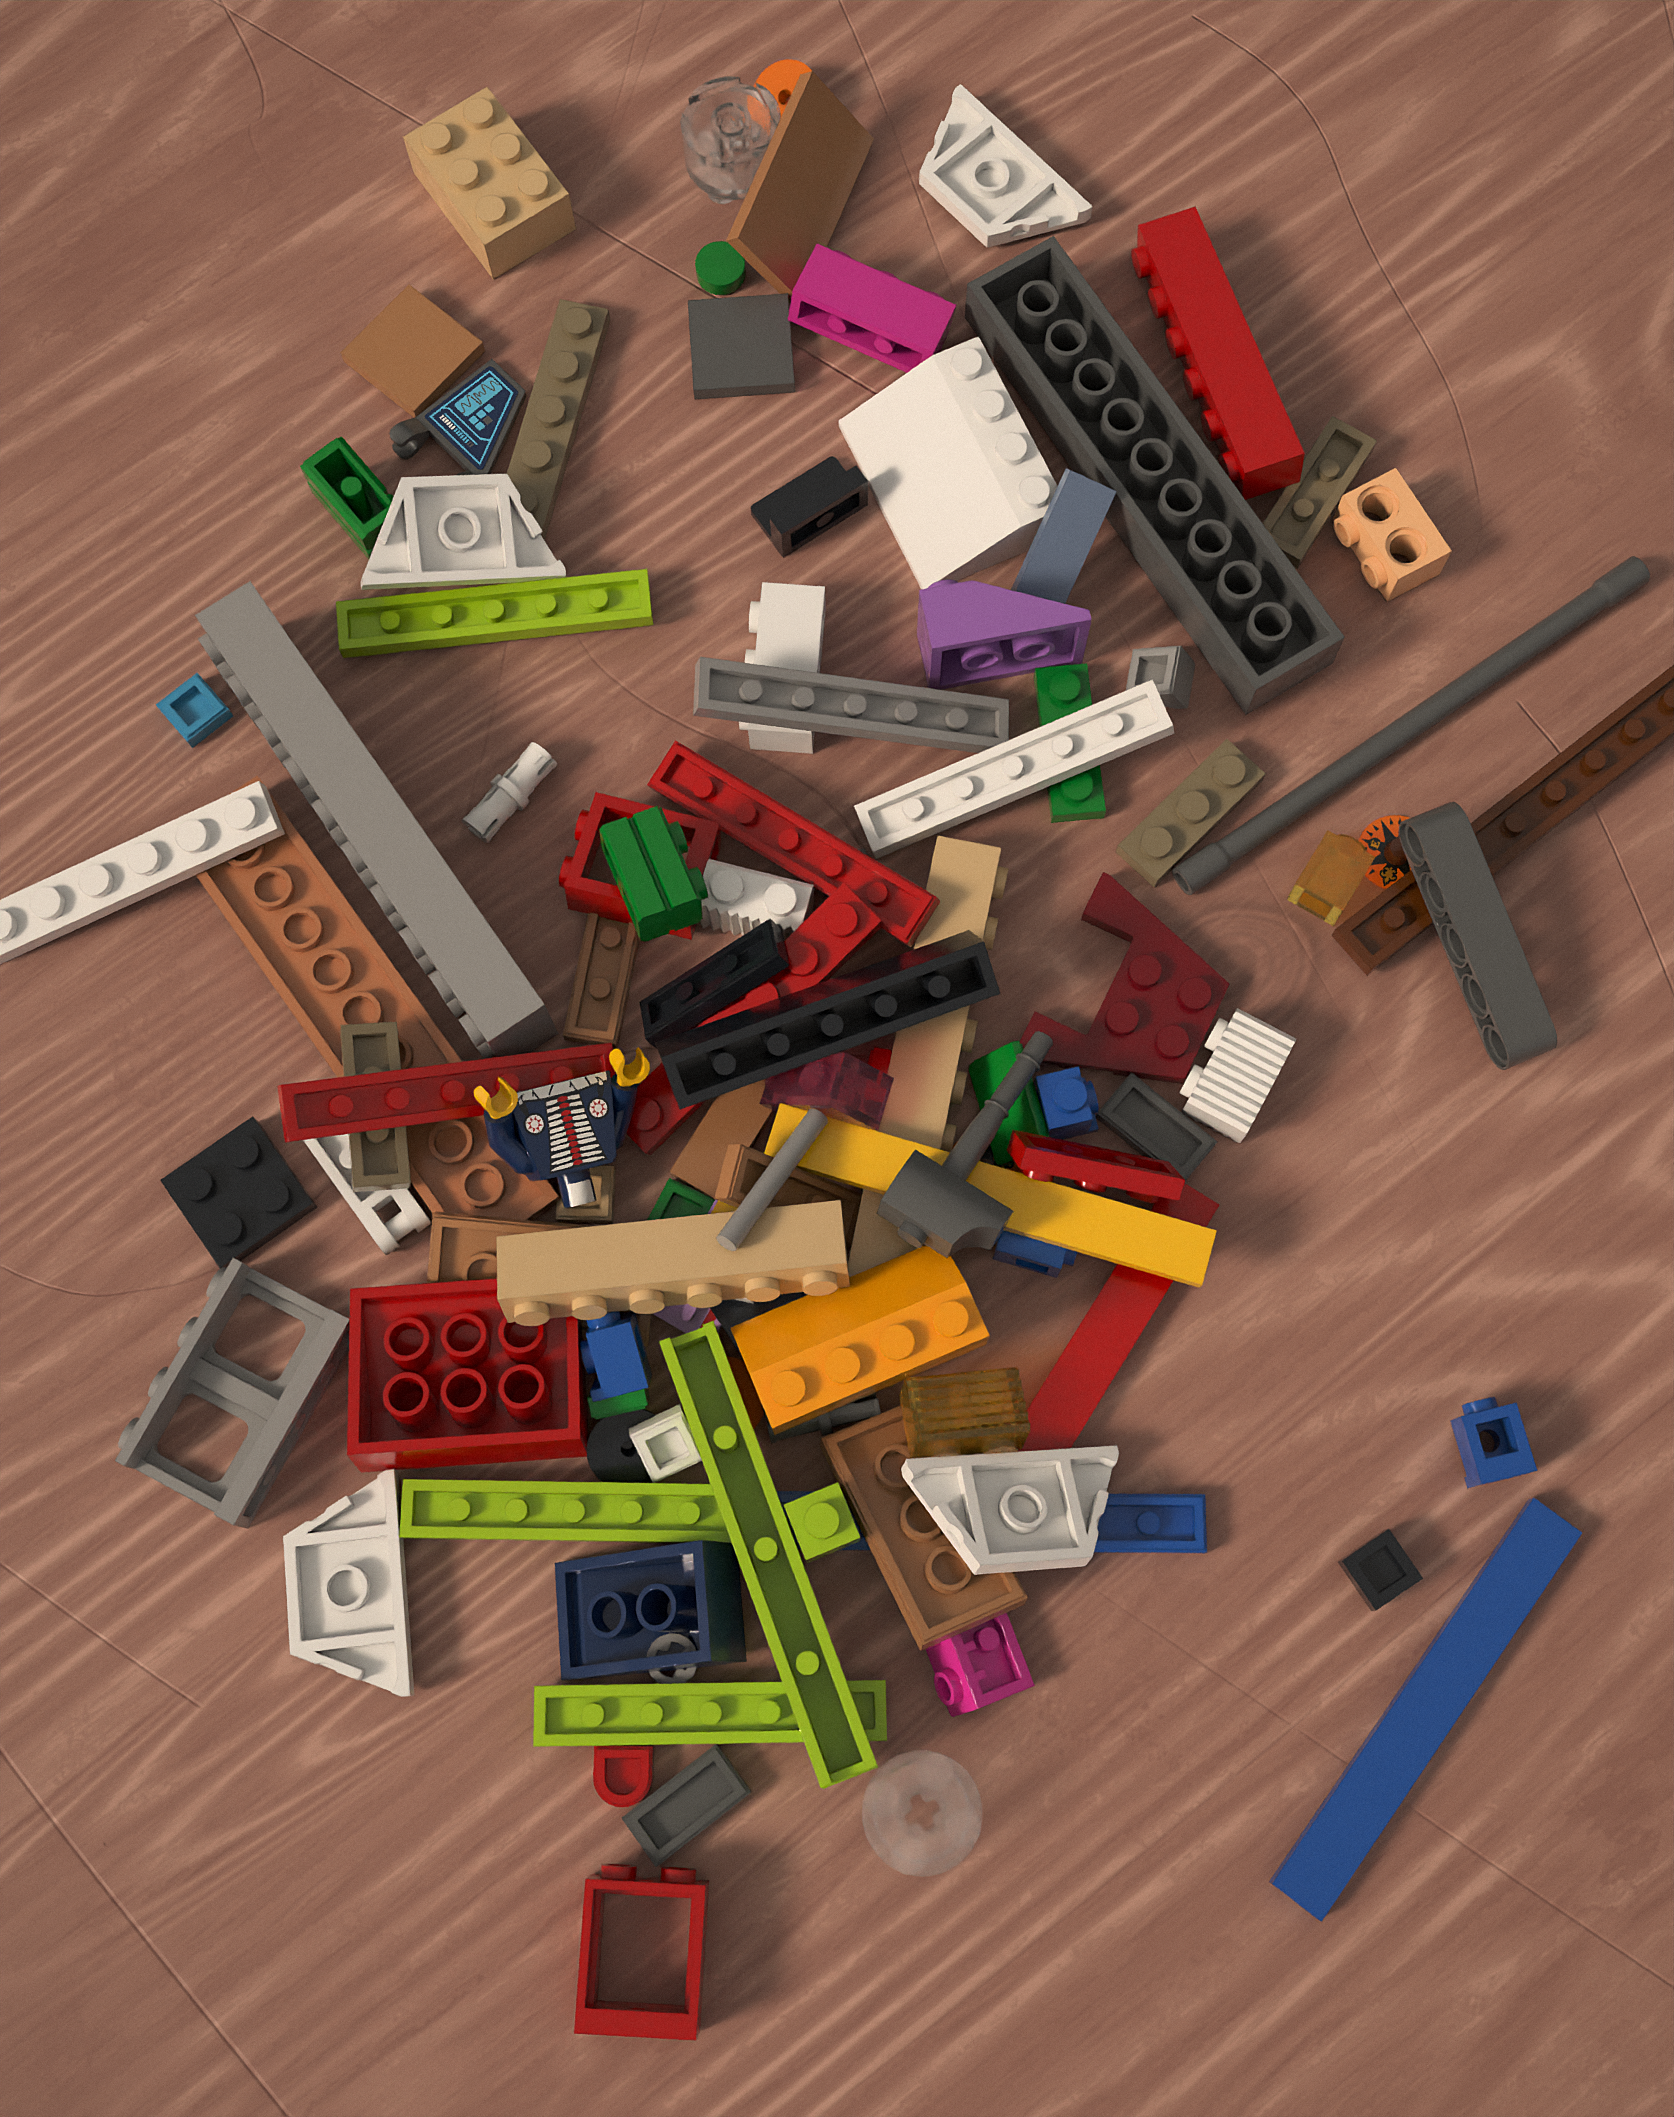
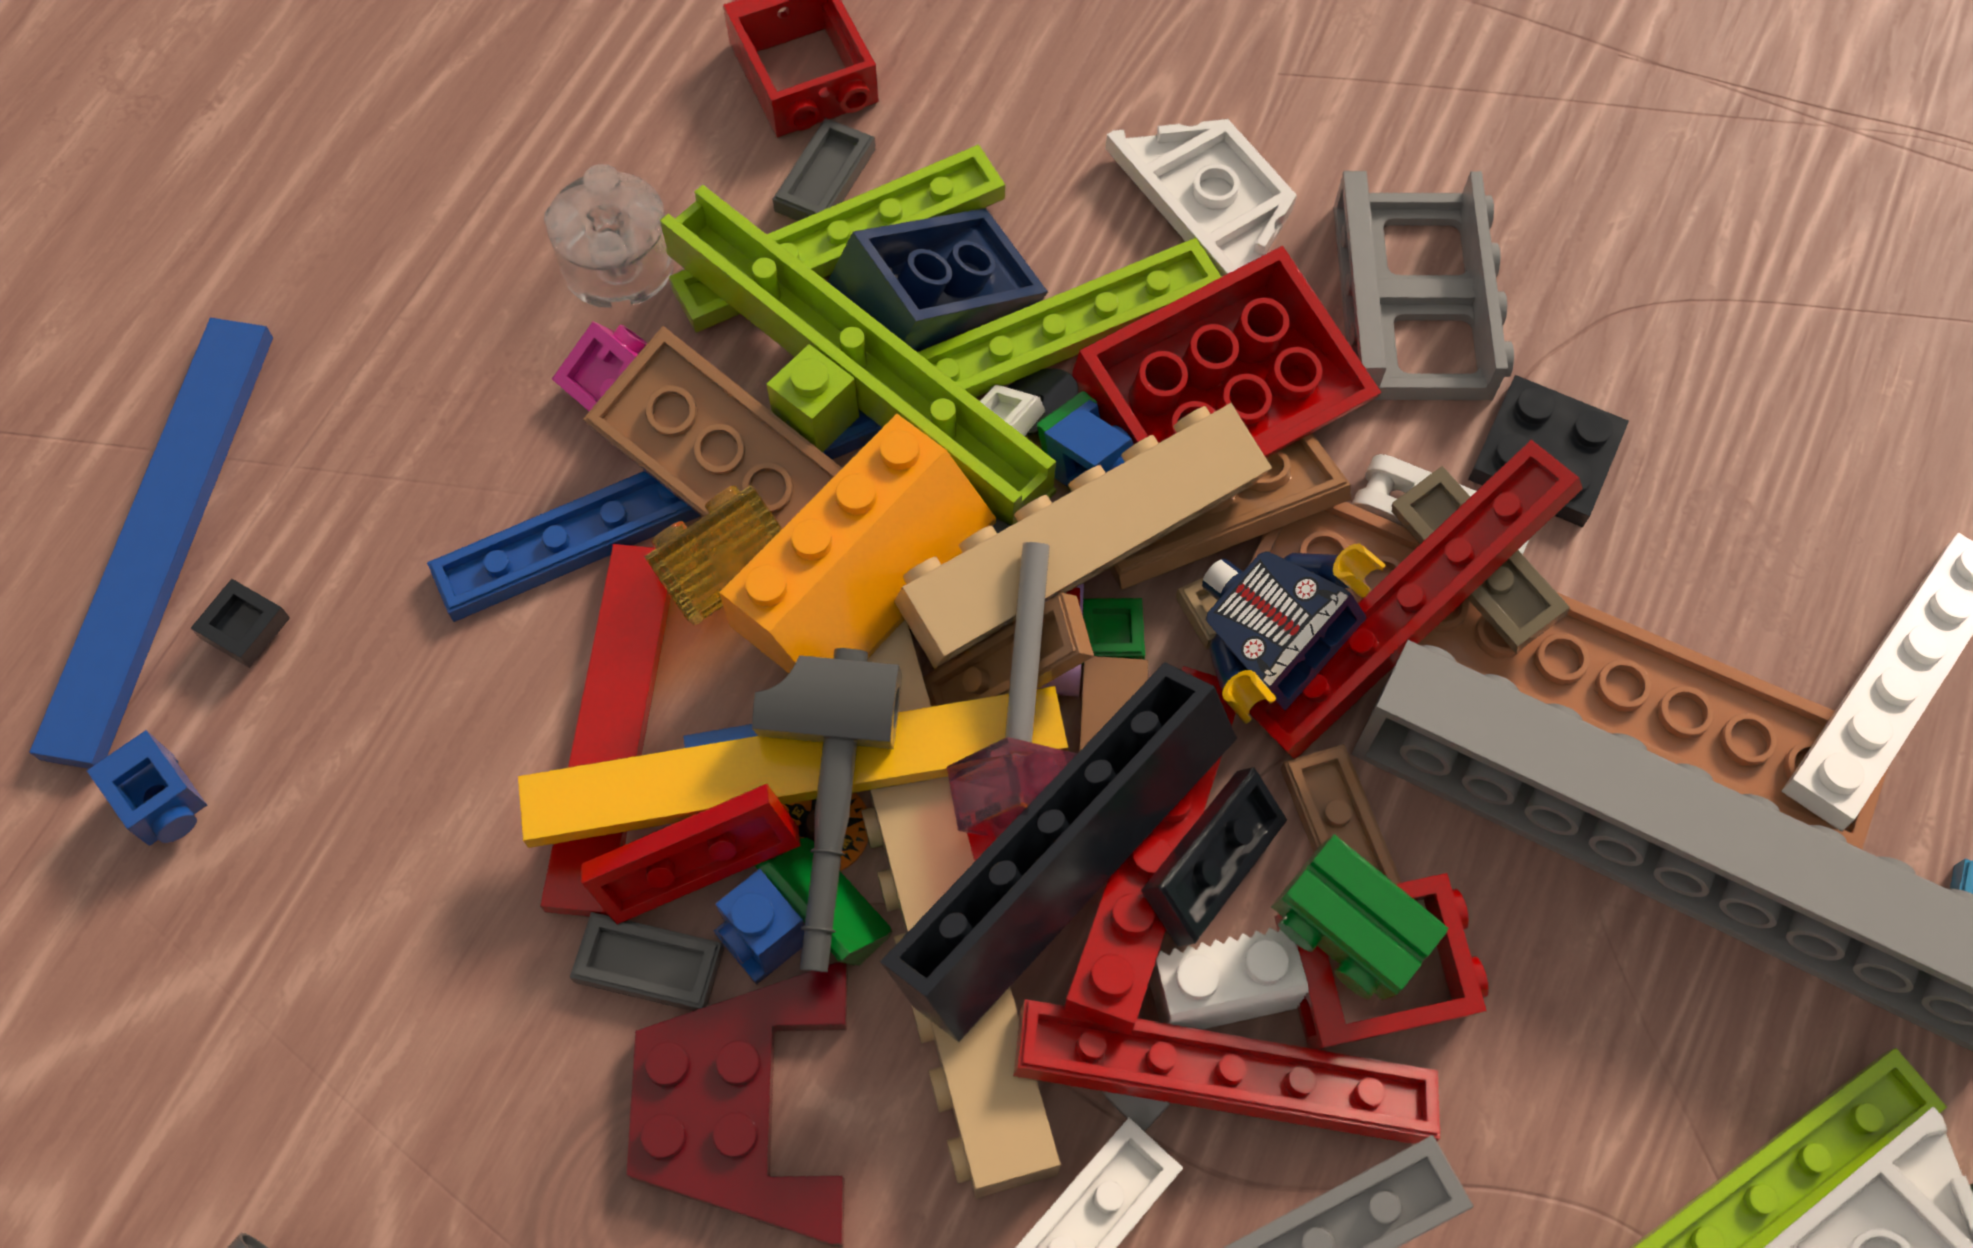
camera: 150 degrees right, 10 degrees down
white pin [462,742,557,843] -> none
red tile [593,1745,654,1807] -> none
white wing [901,1445,1119,1575] -> none
white brick [1179,1008,1296,1143] -> none

